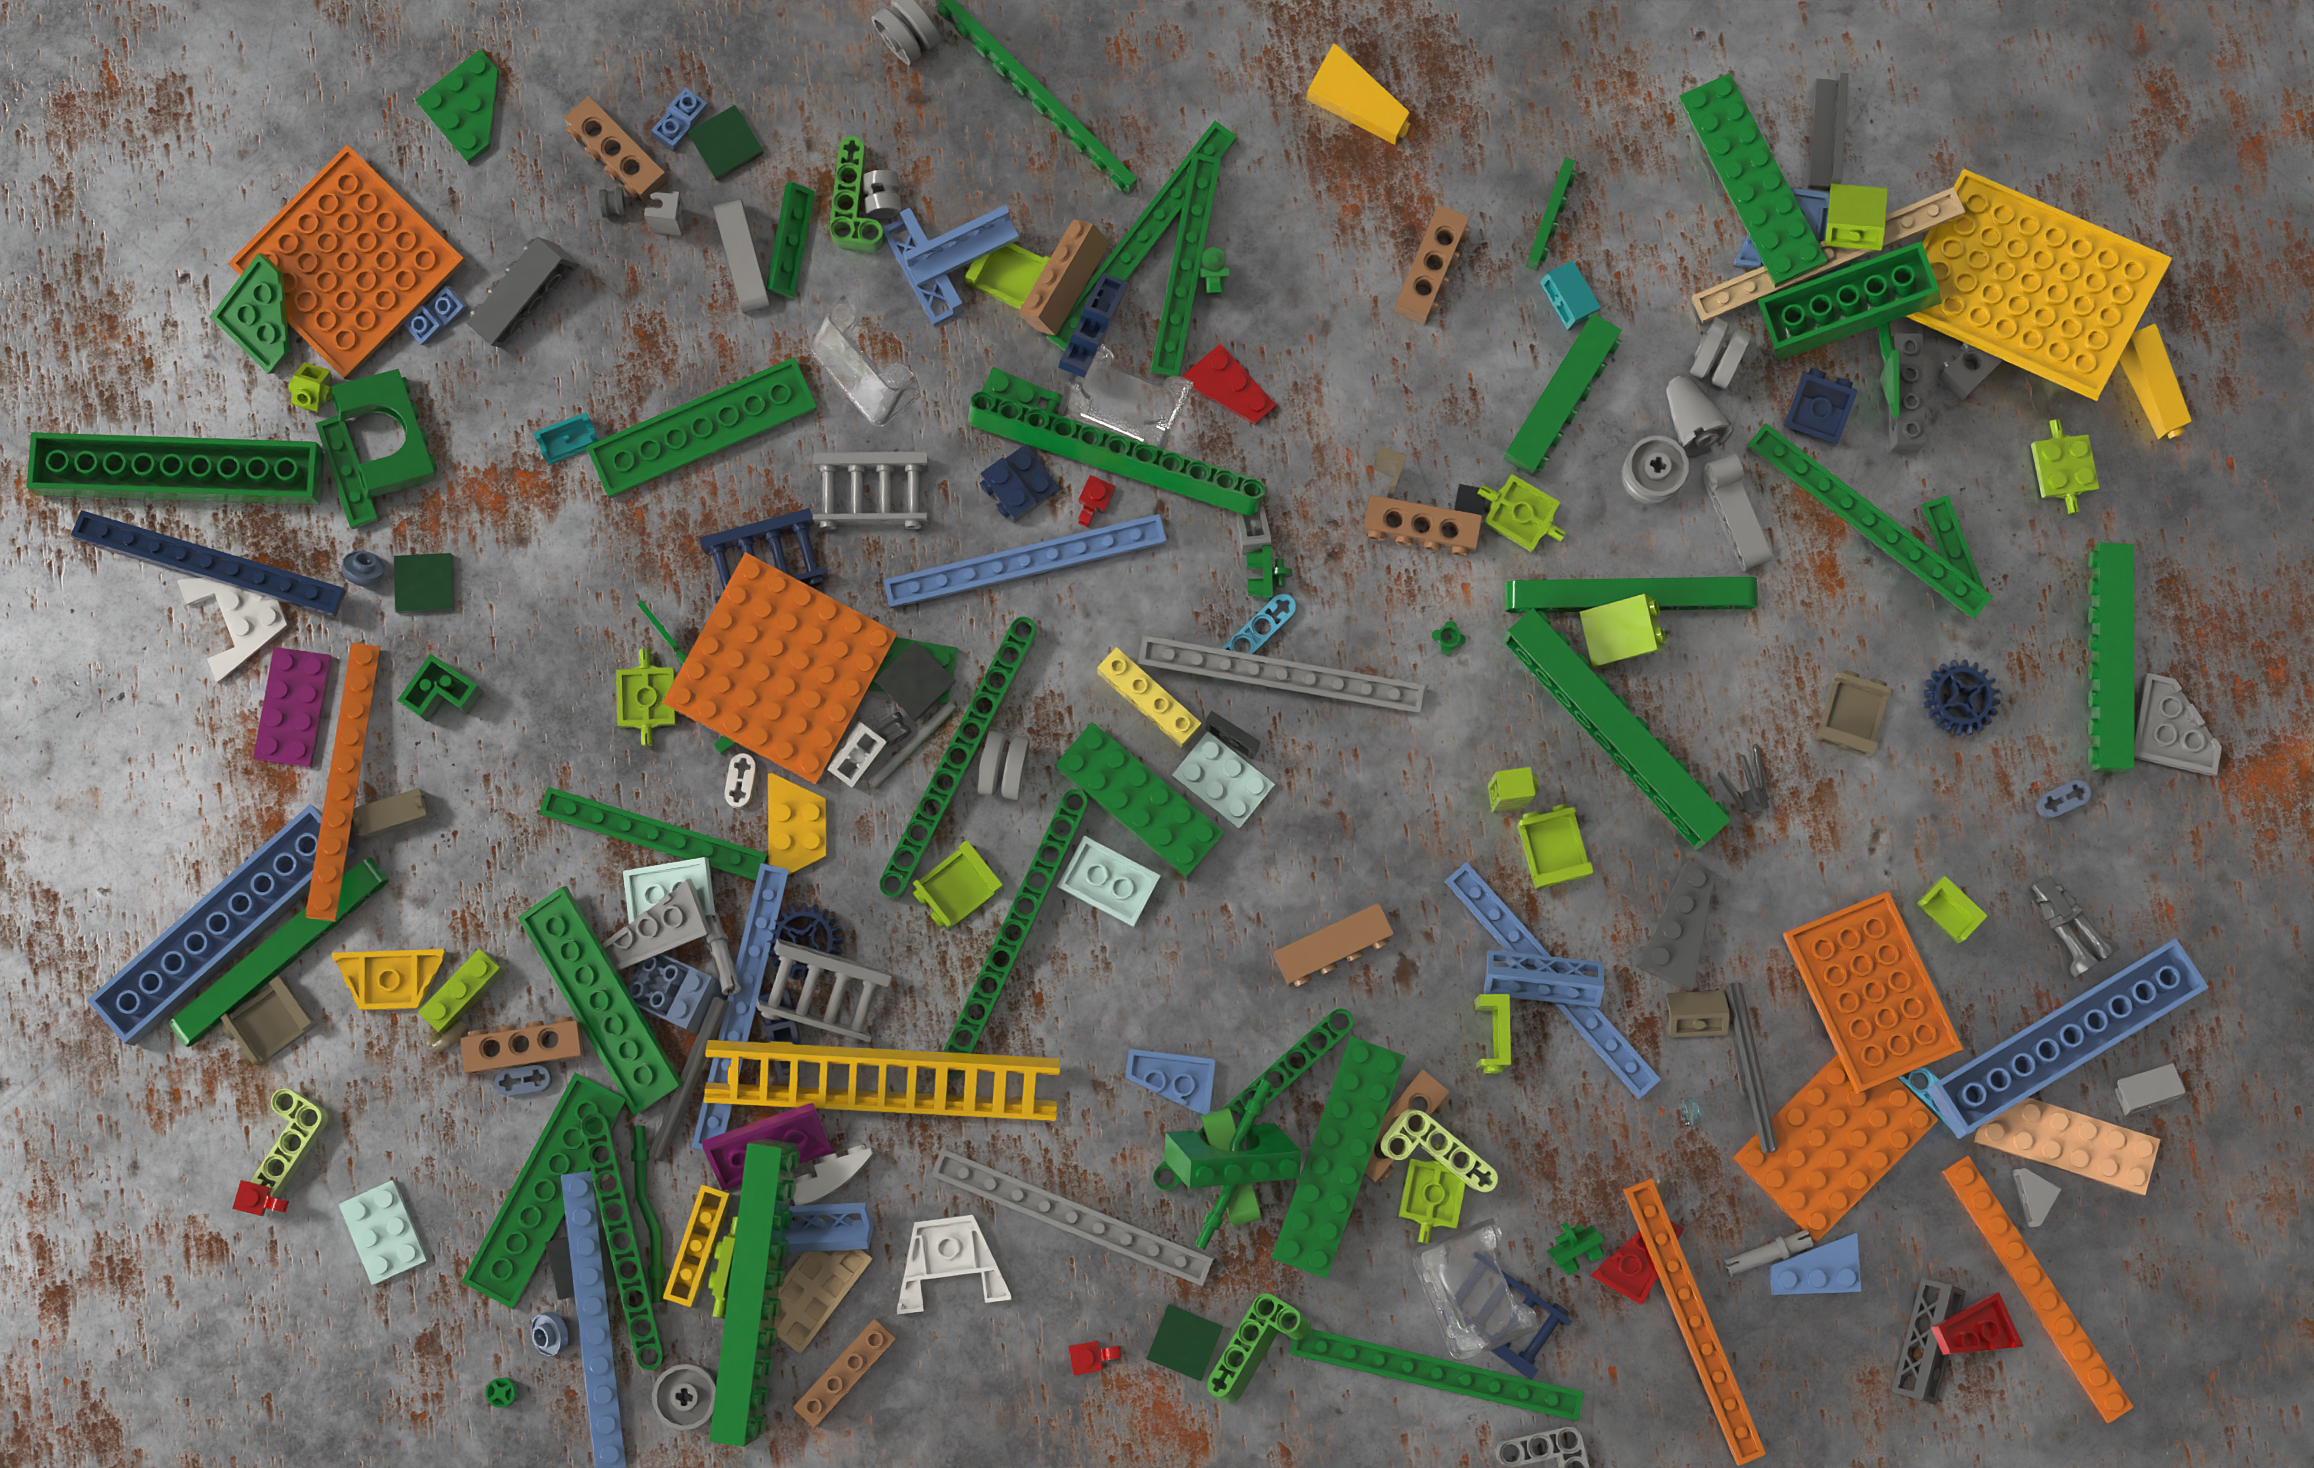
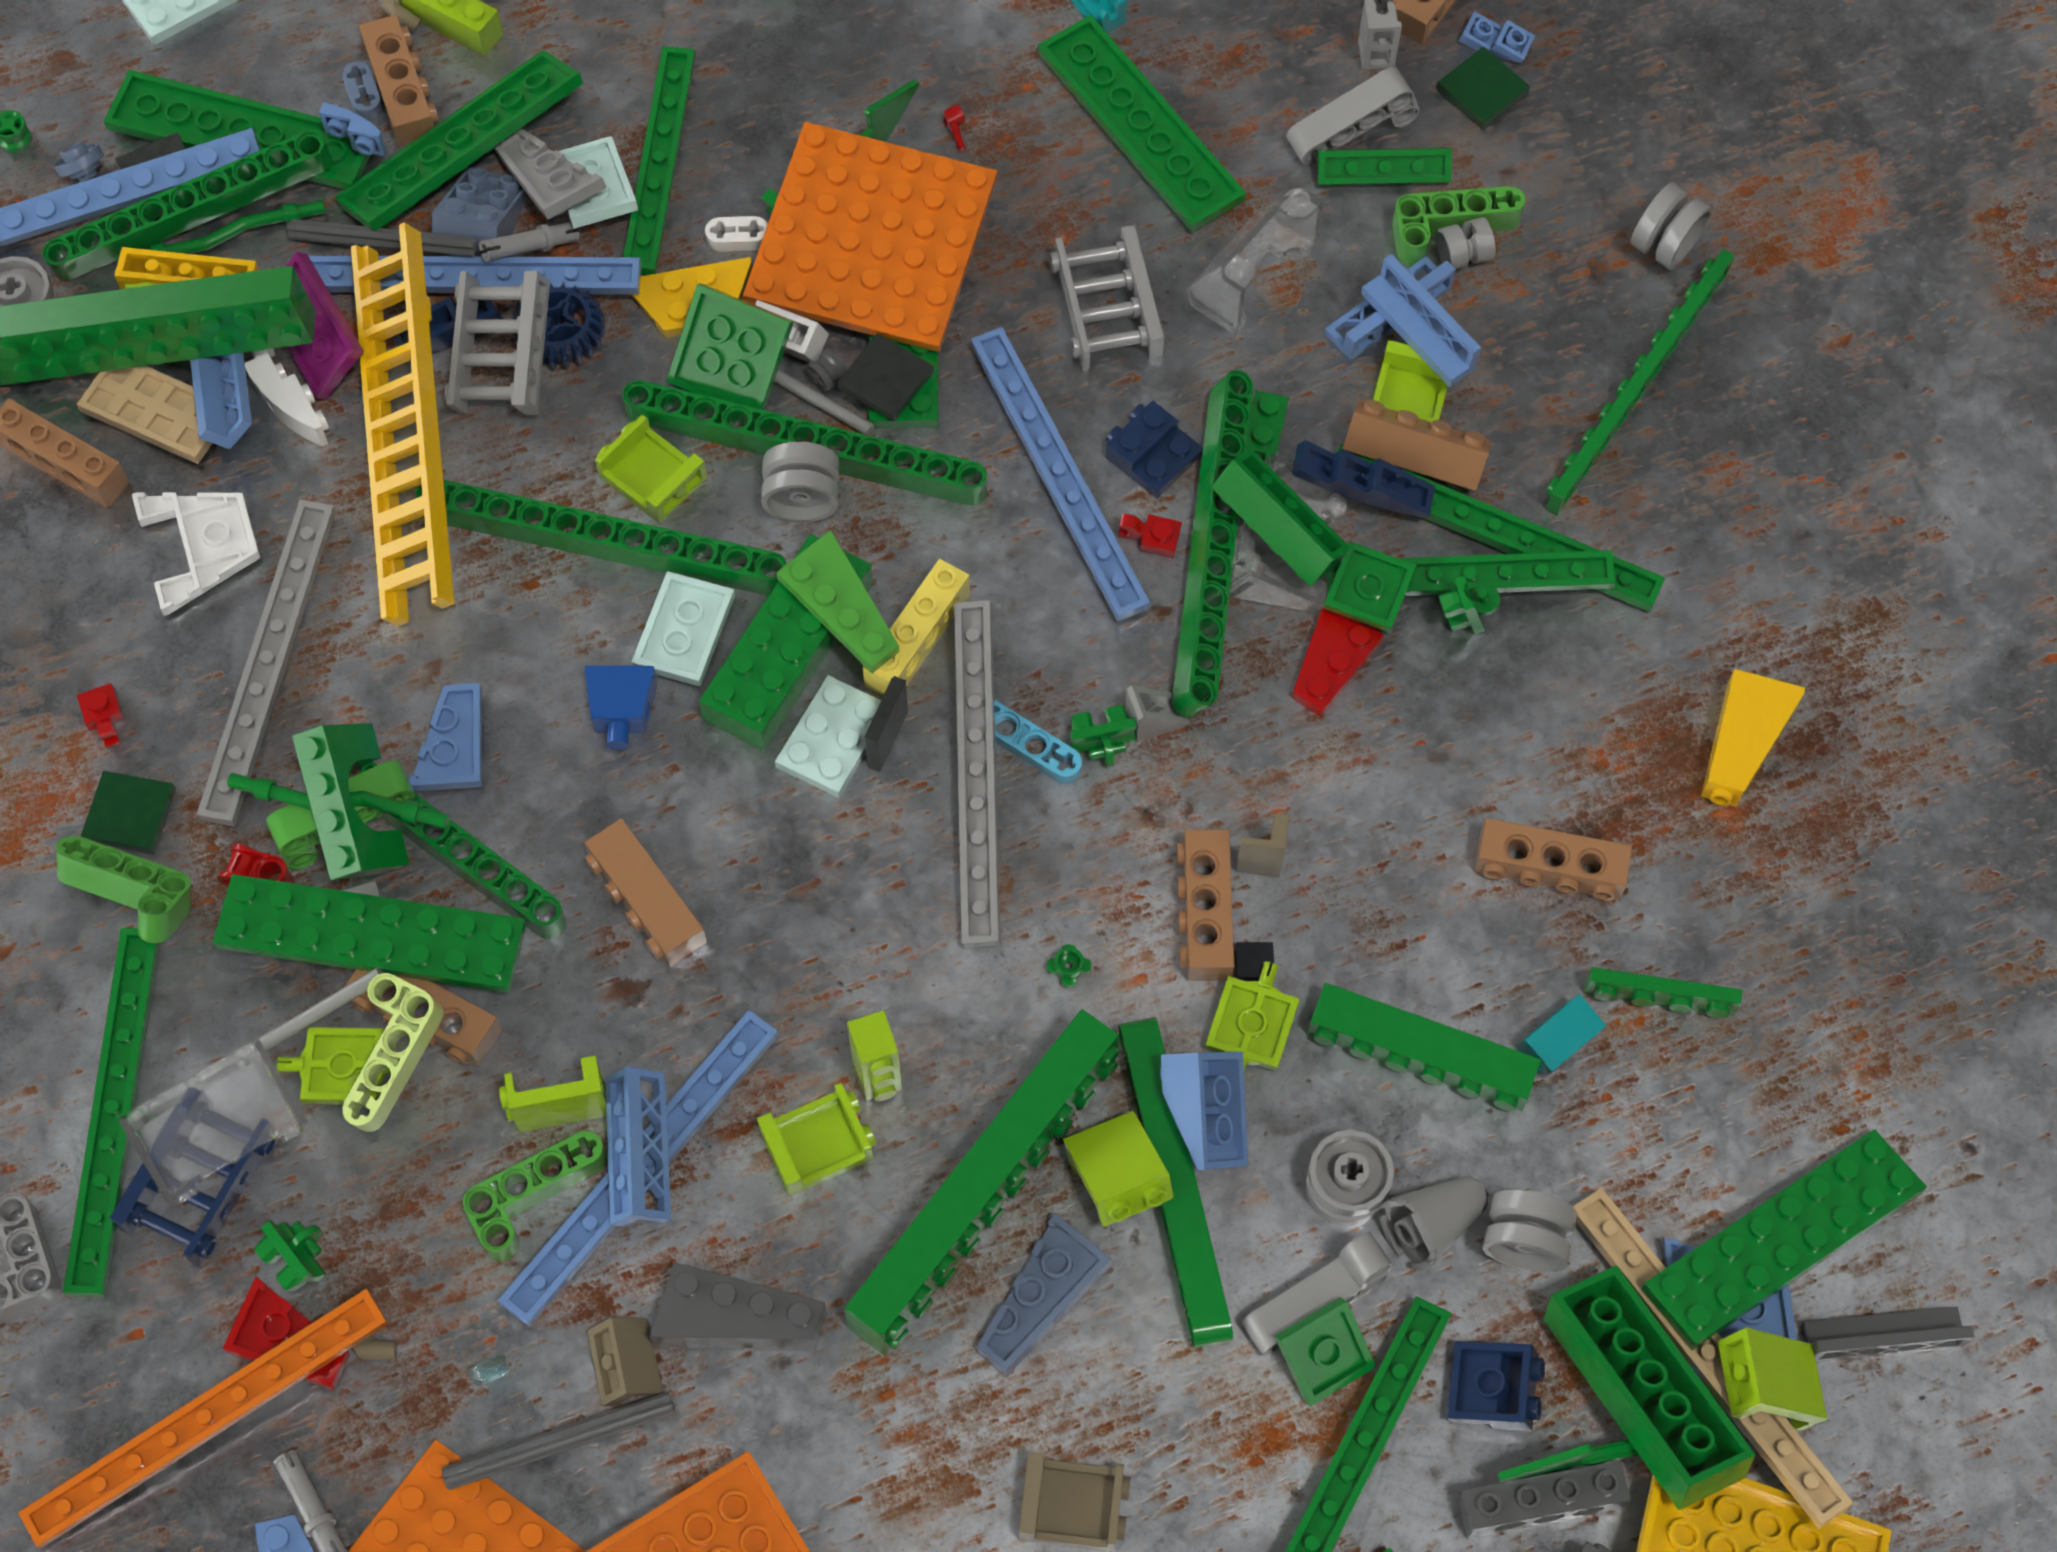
camera: 80 degrees right, 15 degrees down
lime plate [616,648,676,746] -> none
dark blue fence [699,508,829,603] -> none
dark grey plant [1718,744,1769,815] -> none
none -> red piece [217,844,295,887]
none -> light grey bar [251,967,383,1055]
none -> medium blue slope [319,102,387,157]
none -> bright green beam [463,1131,607,1262]
none -> blue torso [585,666,657,750]
none -> green plate [666,284,794,410]
none -> bright green wing [776,530,899,674]
none -> red hand [943,104,966,152]
none -> sand blue wing [977,1212,1113,1377]
none -> medium blue slope [1160,1051,1248,1170]
none -> green brick [1211,448,1351,587]
none -> green plate [1275,1297,1376,1406]
none -> green plate [1324,541,1417,633]

